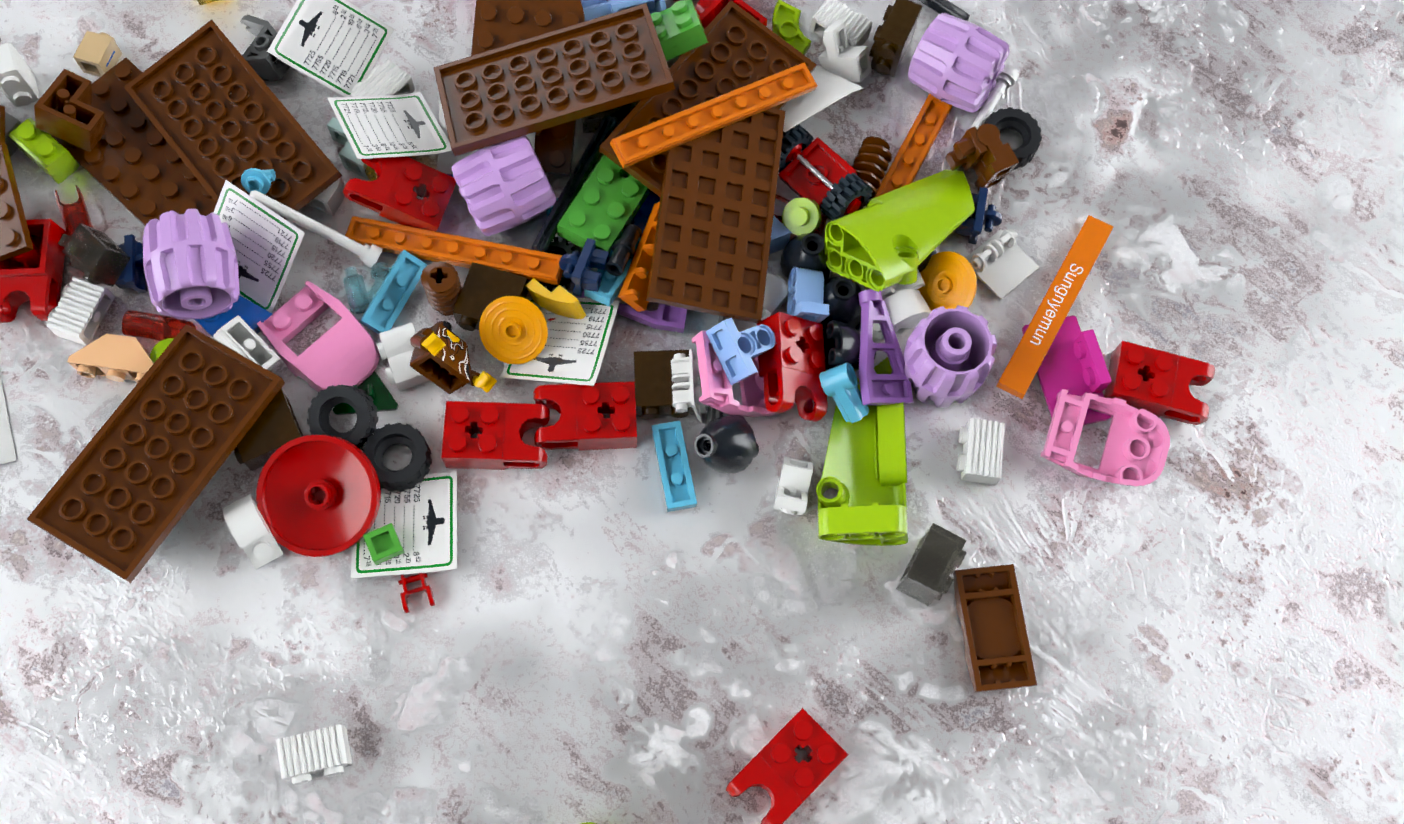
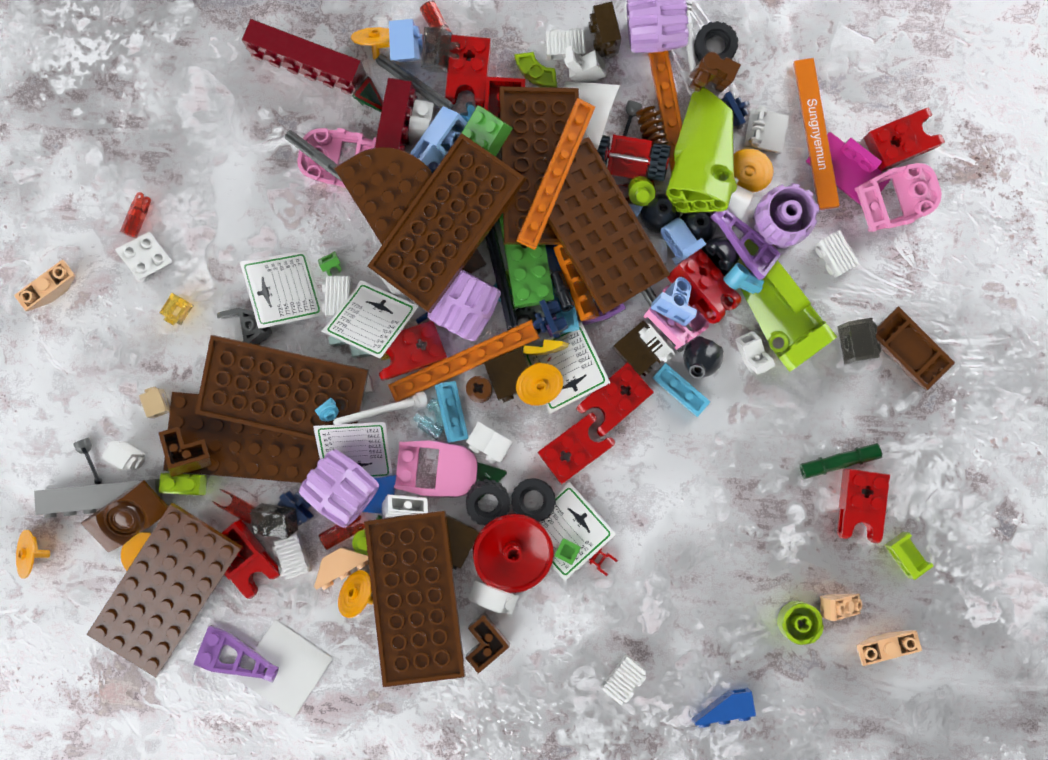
camera: 30 degrees left, 15 degrees up
reddish brown torso [410,321,497,394] -> none
none -> bright green tile [318,251,342,276]
none -> light orange shield [338,570,373,618]
none -> reddish brown brick [465,612,510,674]
none -> dark grey hinge [623,100,642,136]
none -> dark green piece [799,443,882,479]

